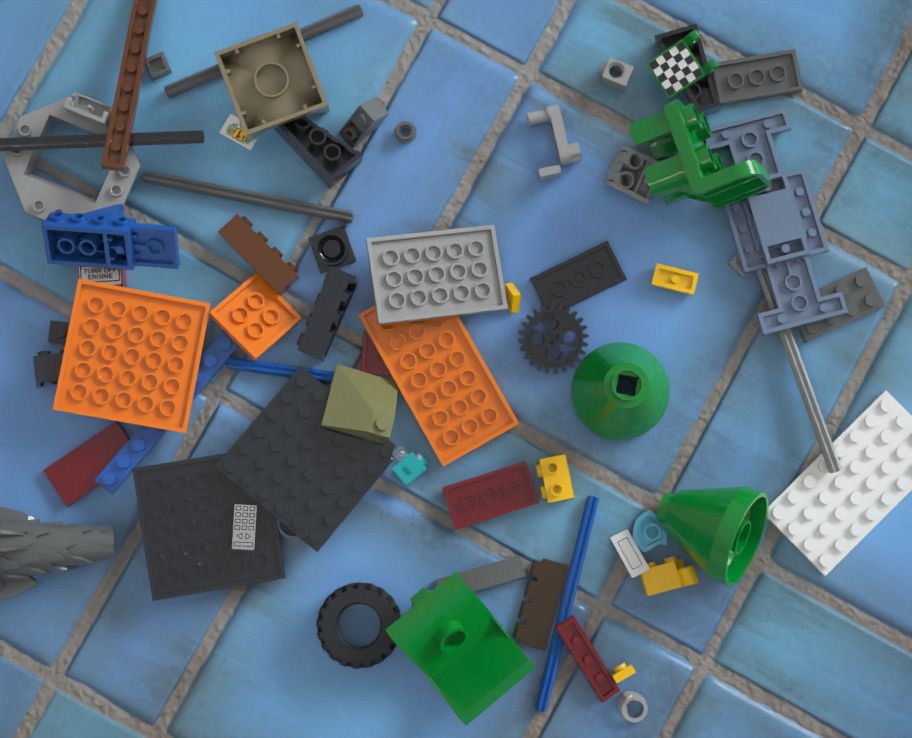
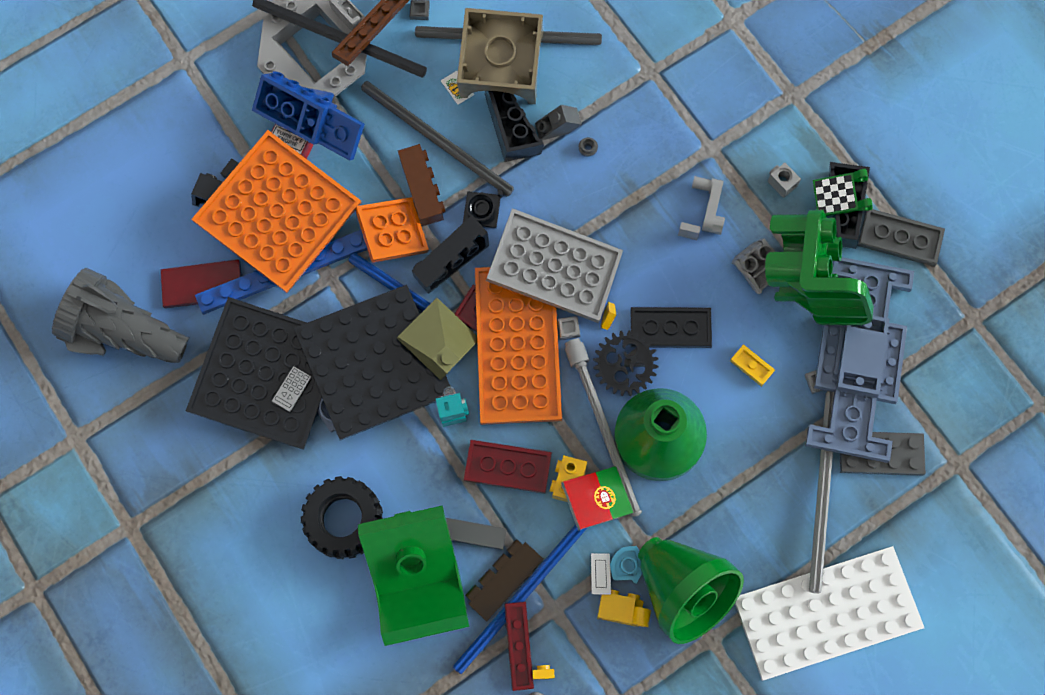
camera: 30 degrees right, 10 degrees down
none -> light grey tile [558,316,580,340]
none -> flag [561,338,642,531]

